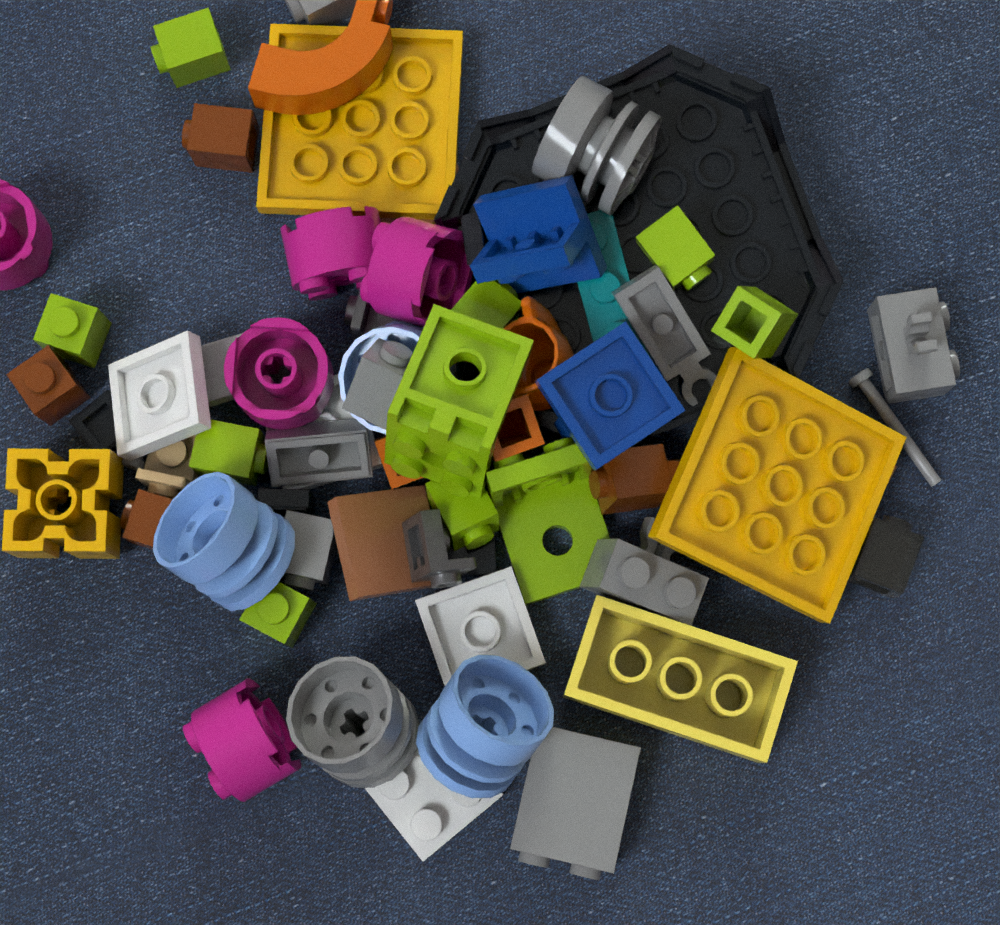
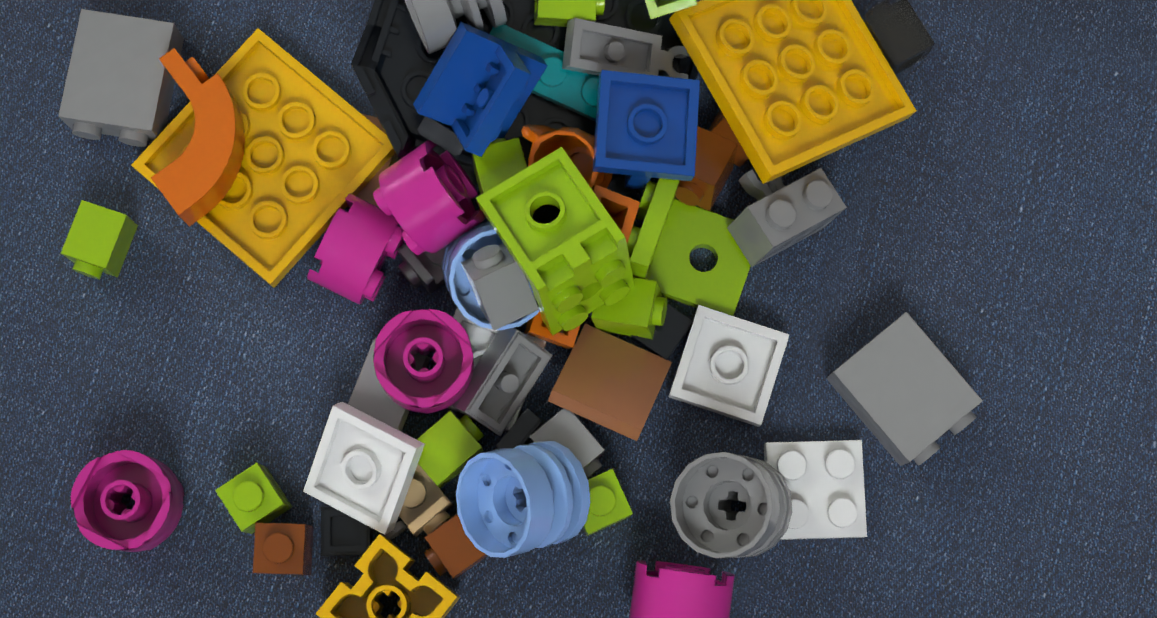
camera: 60 degrees left, 0 degrees up
dark orange brick [182,103,260,173] -> none
flat silver bracket [402,509,477,588] -> none
light blue wheel [416,655,554,798] -> none
light yellow brick [563,595,798,763] -> none

